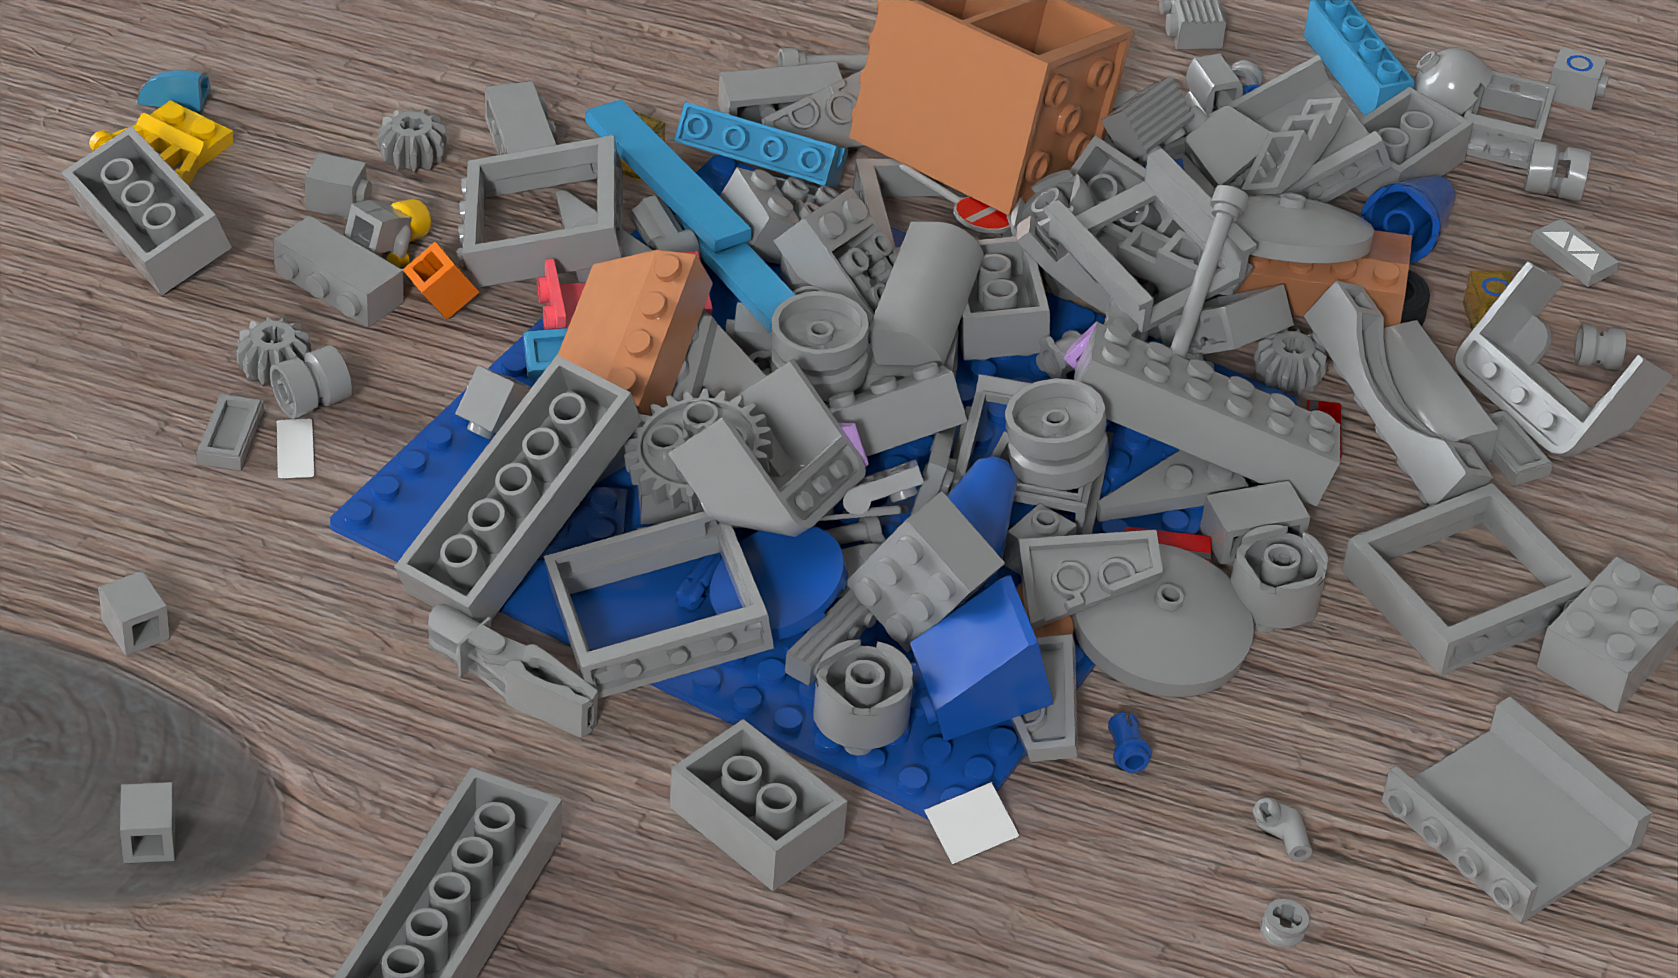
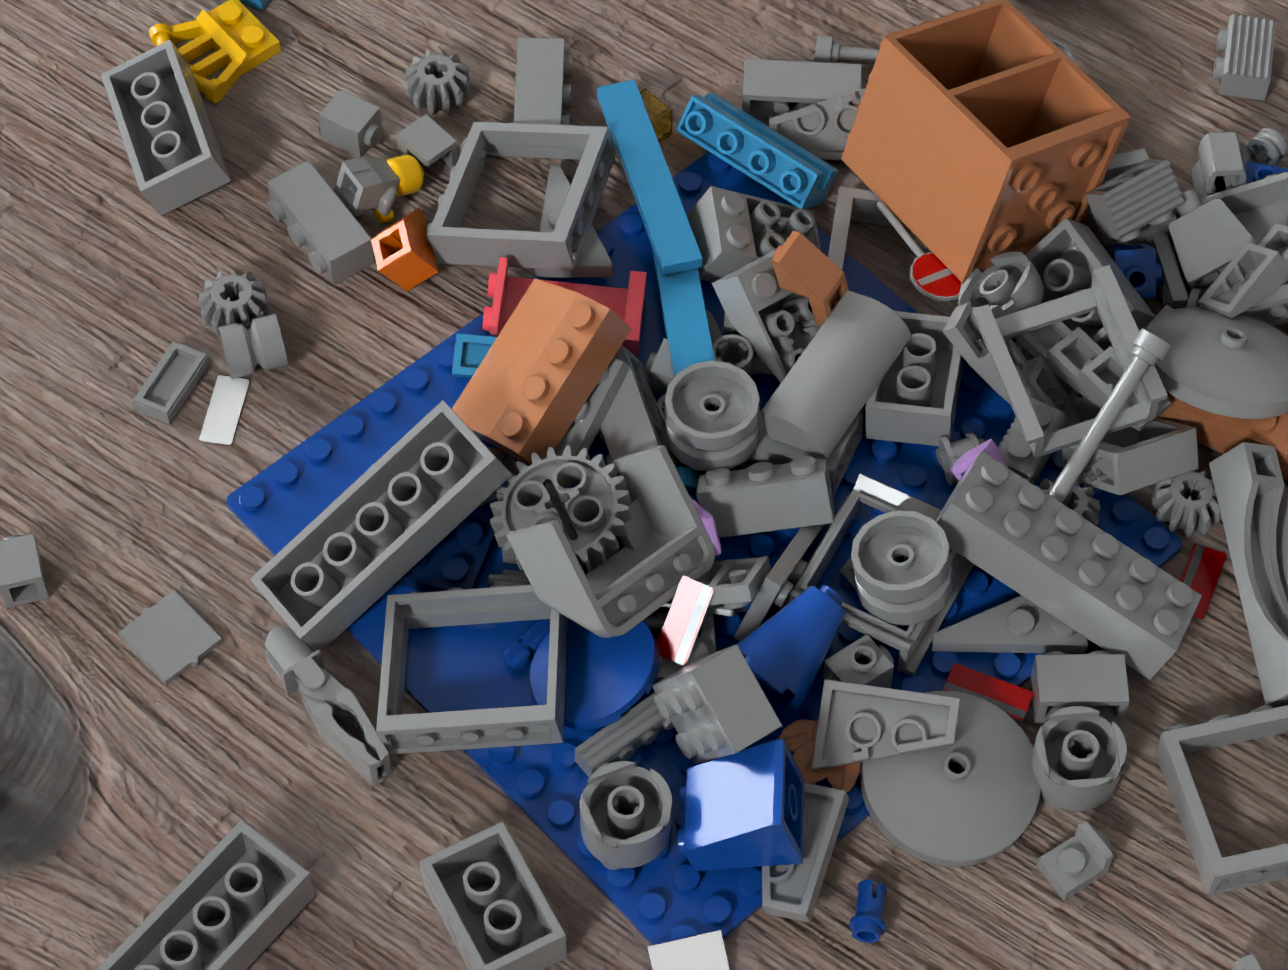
camera: 20 degrees right, 15 degrees up
light grey slope [455,365,532,440] -> none
light grey piece [631,196,701,262] -> none
none -> light grey piece [118,590,223,686]
none -> light grey panel [396,114,458,168]
none -> sticker [657,576,714,666]
none -> nougat slope [772,231,849,326]
none -> light grey bracket [1036,821,1113,901]

